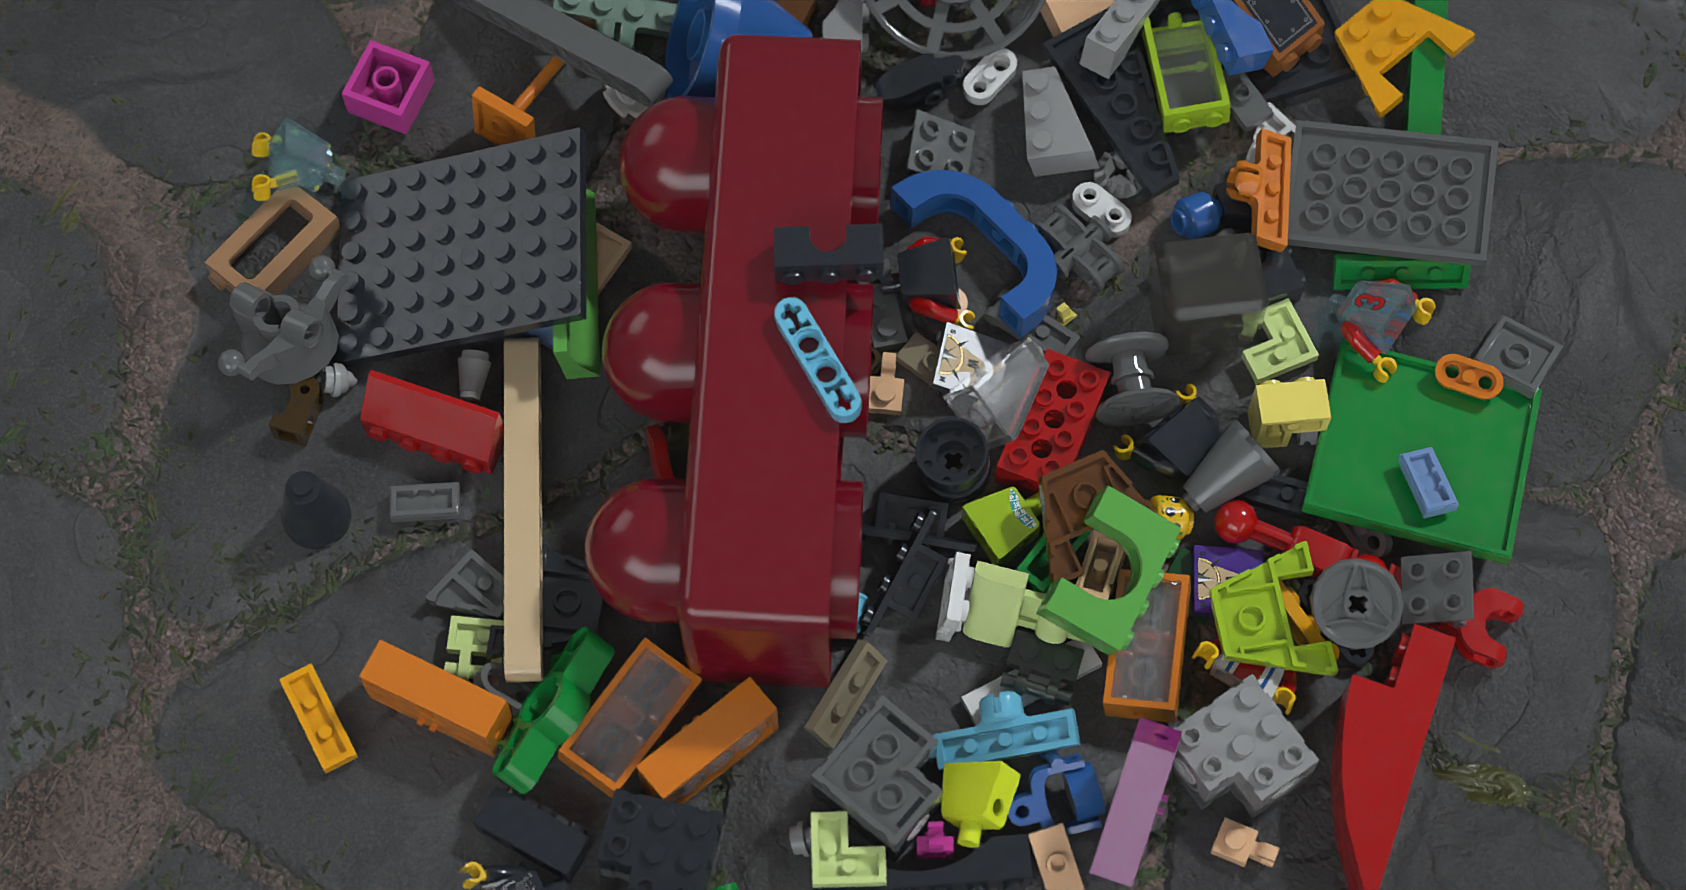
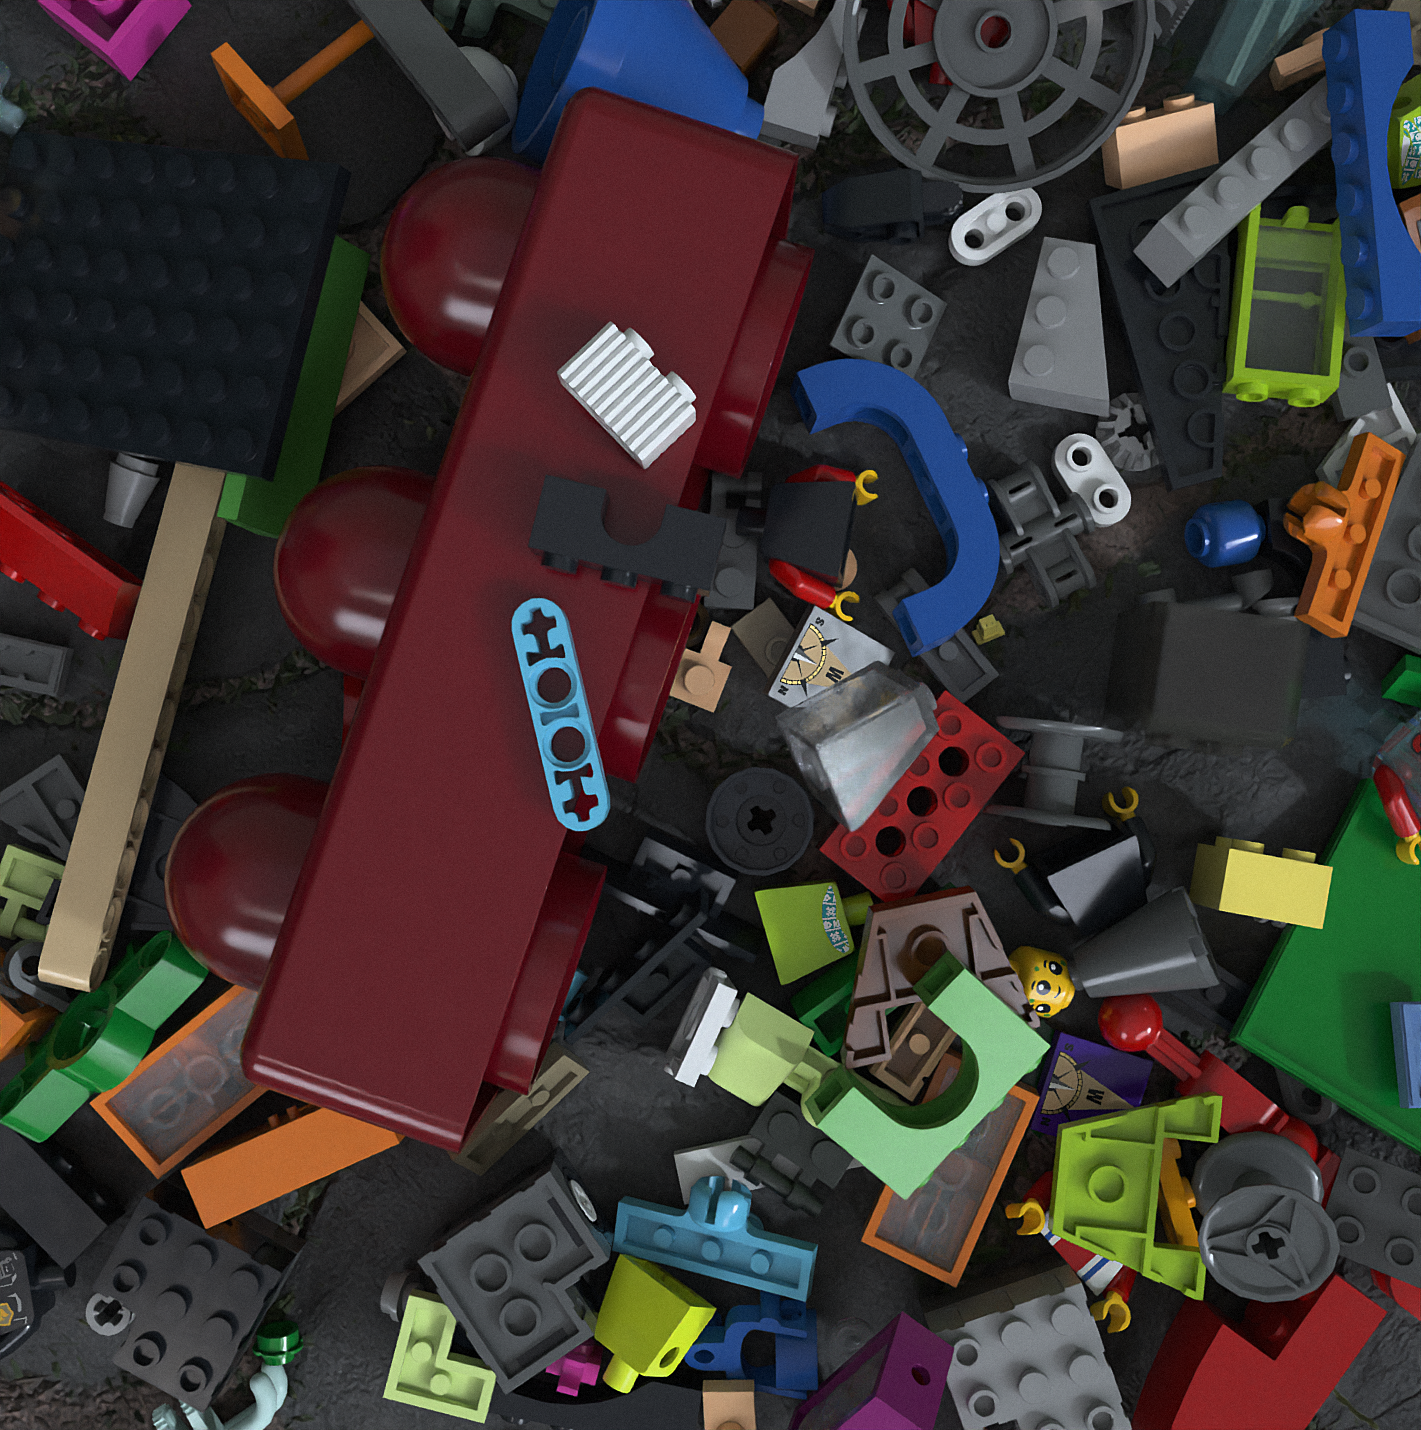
camera: 15 degrees right, 20 degrees up
yellowish green plate [1241,298,1319,385] -> none
none -> white brick [557,321,696,469]

